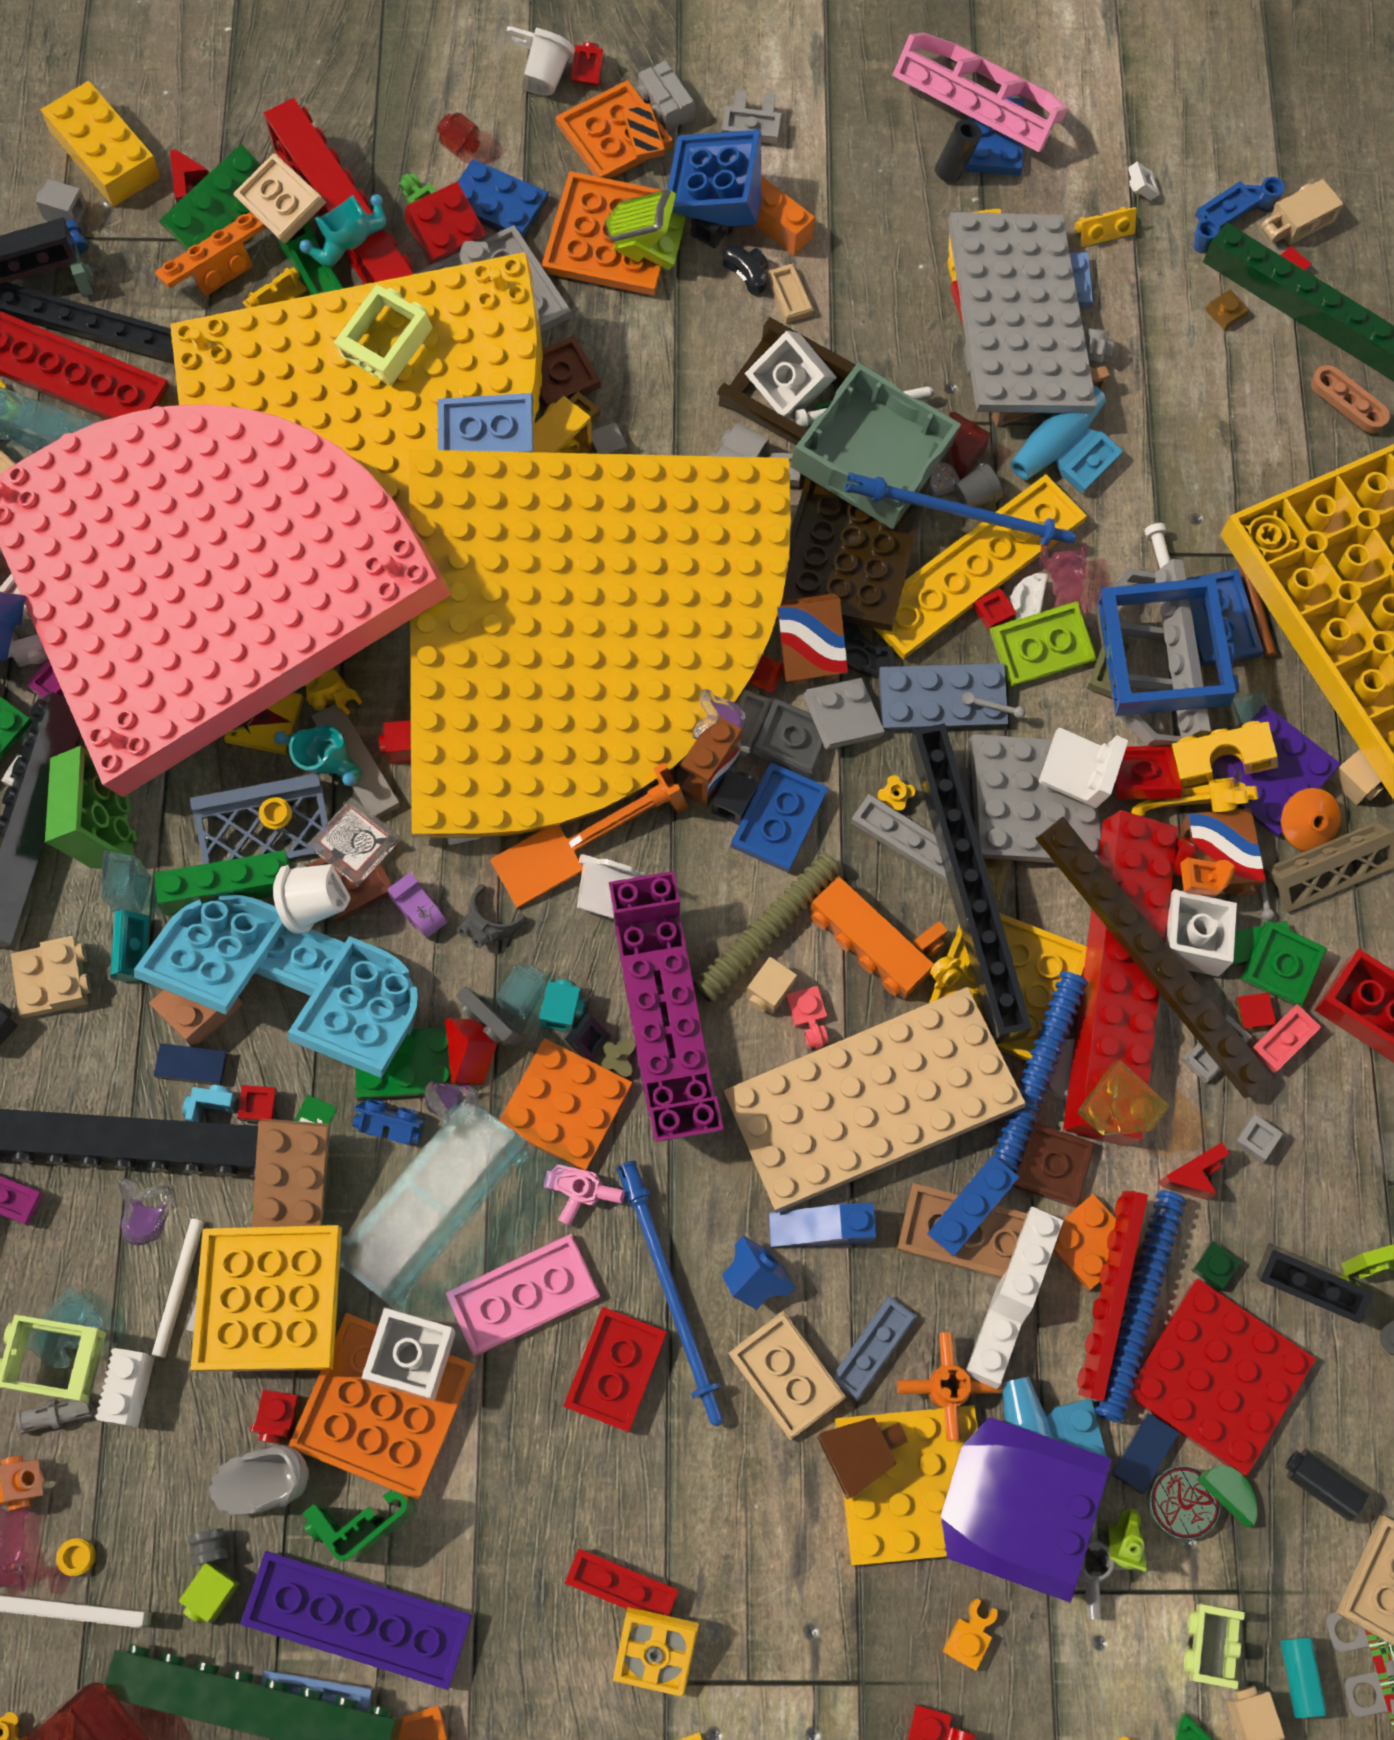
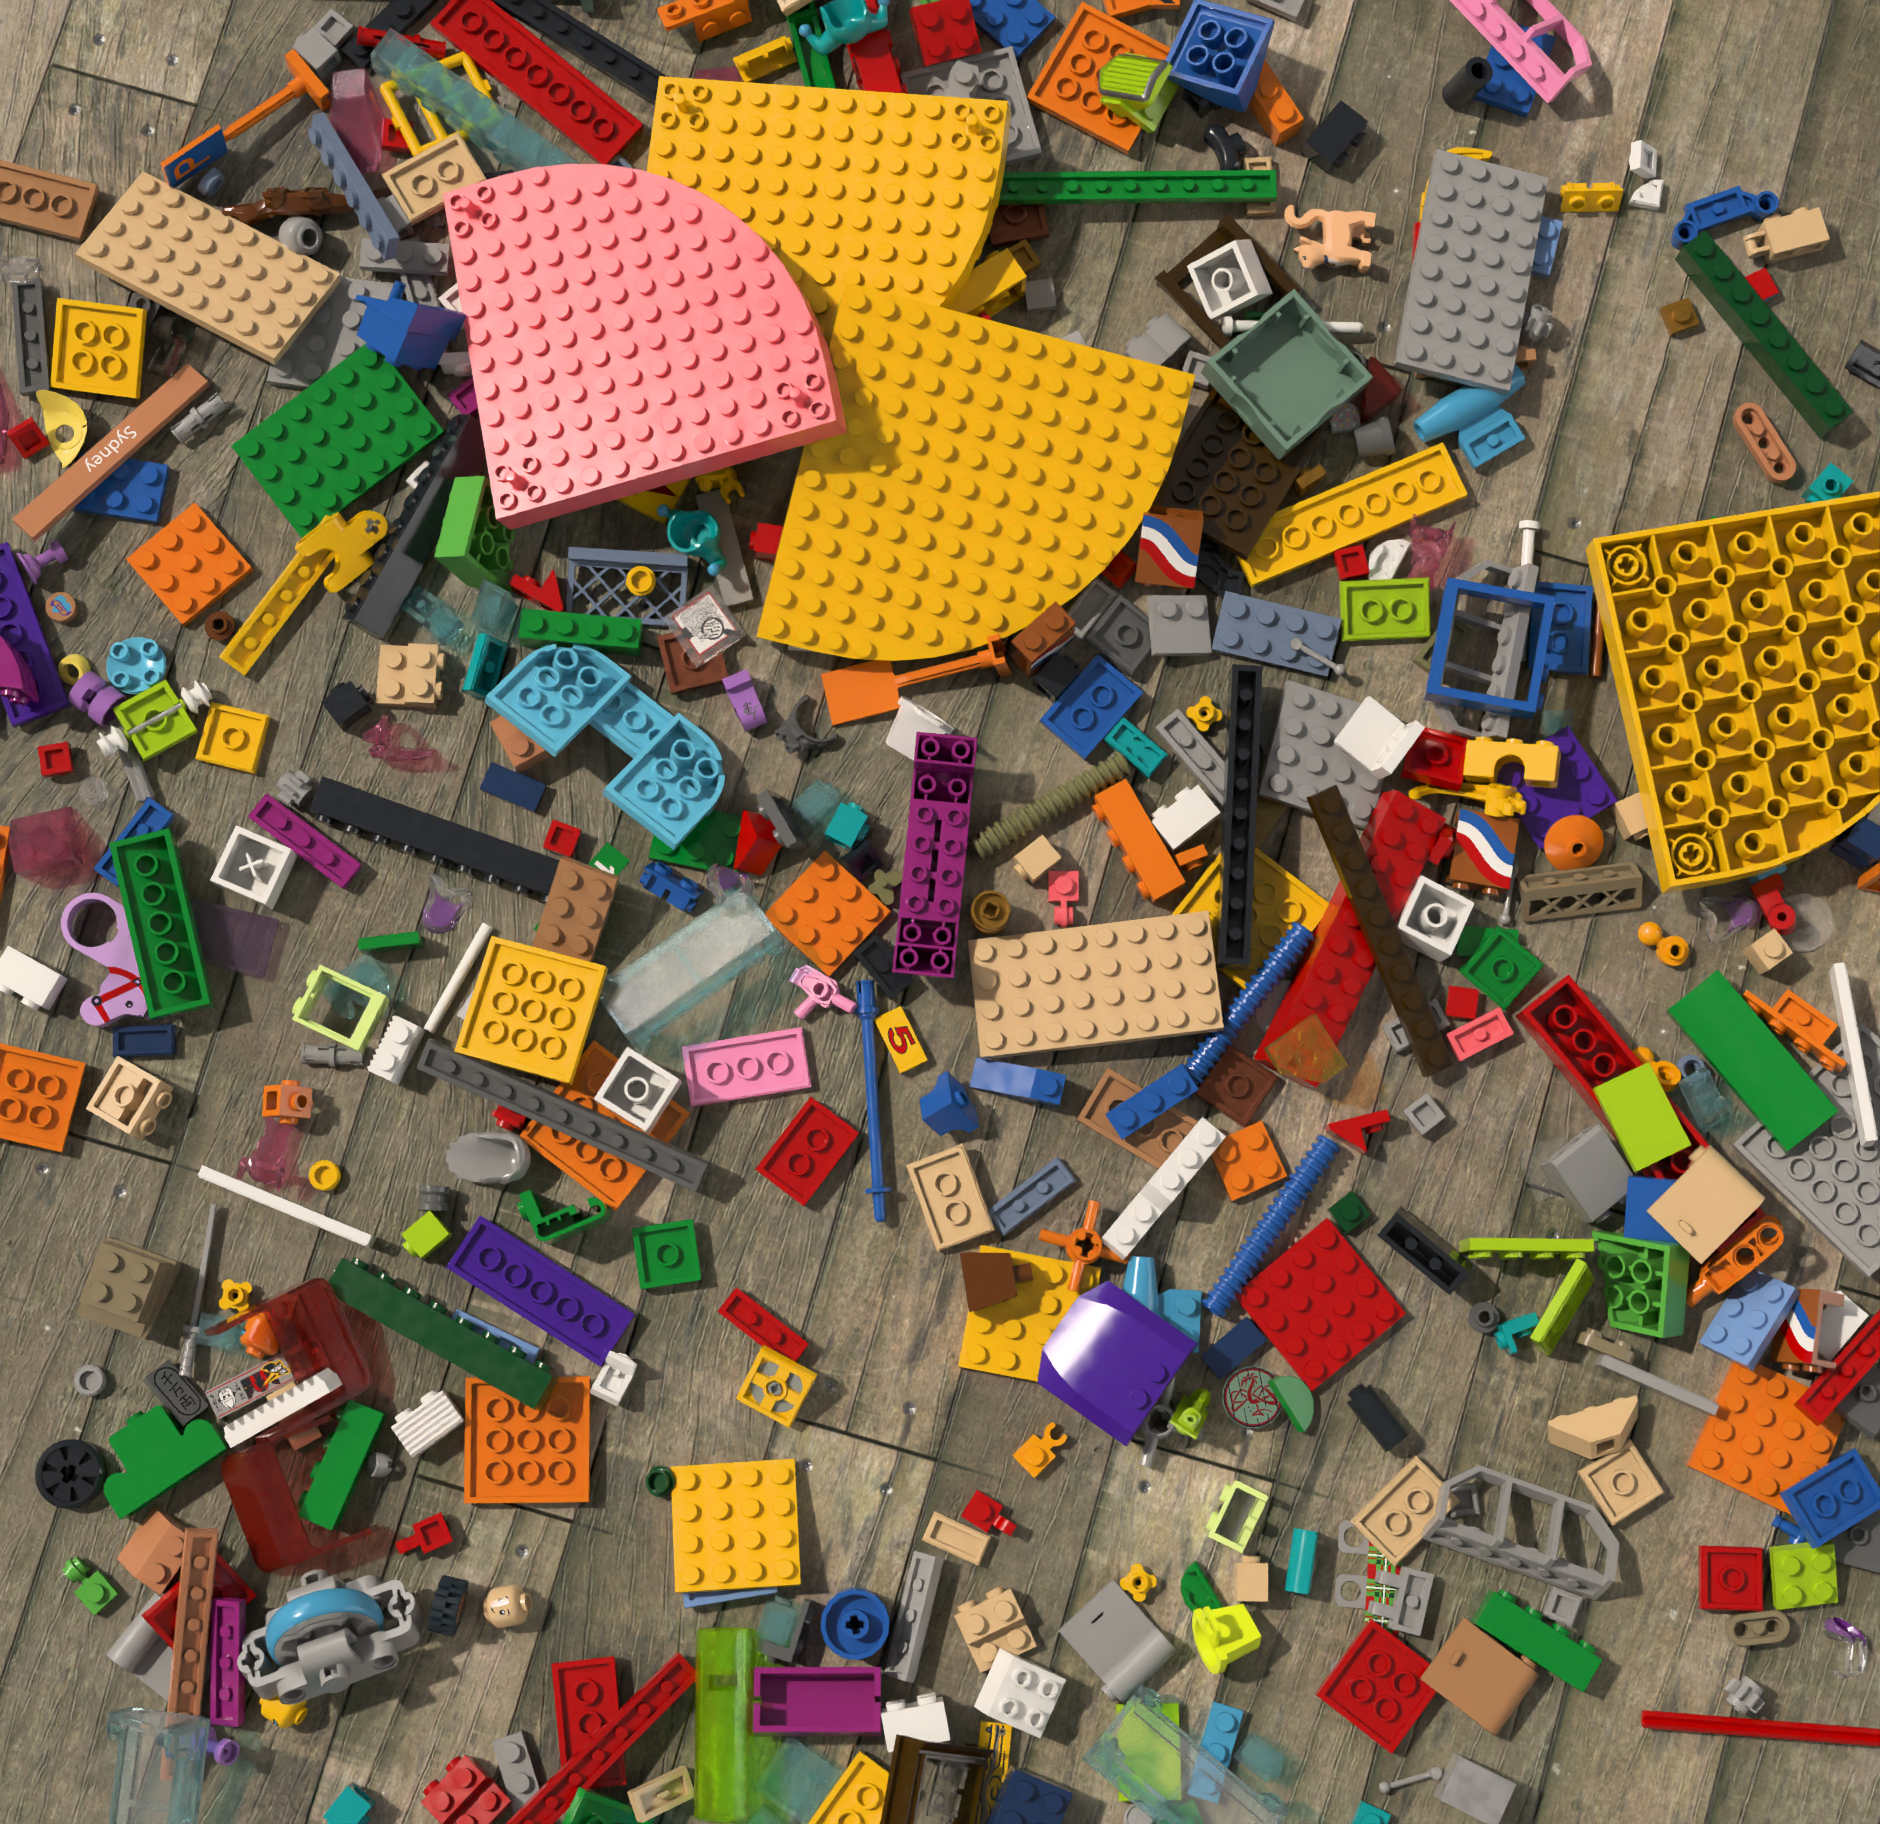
camera: 15 degrees right, 10 degrees up
medium azure bracket [182,1085,239,1122] -> none
white container [273,862,351,934] -> none
yellowish green window [334,284,433,386] -> none
medium blue plate [438,393,534,452] -> none
clear piece [693,689,747,740] -> none
blue bar [845,472,1077,546] -> none
yellow plate [930,956,962,989] -> none
red plate [1077,1191,1148,1402] -> none
orange plate [1180,857,1235,897] -> none
none -> green tile [358,931,424,954]
none -> clear pink hair [363,715,436,762]
none -> clear light blue slope [400,585,465,647]
none -> dark grey plate [417,1038,709,1192]
none -> red slope [509,569,565,612]
none -> white bracket [590,1351,637,1407]
none -> green plate [632,1219,702,1290]
none -> black plate [852,934,914,1001]
none -> yellow tile [874,1006,928,1074]
none -> pearl gold wheel [970,890,1010,936]
none -> green plate [998,170,1277,205]
none -> teal plate [1103,716,1168,779]
none -> white brick [1151,785,1221,854]
none -> light nougat animal [1284,205,1376,273]
none -> pearl gold plate [1293,464,1327,497]
none -> black brick [1301,100,1368,175]
none -> white tile [1629,180,1664,211]

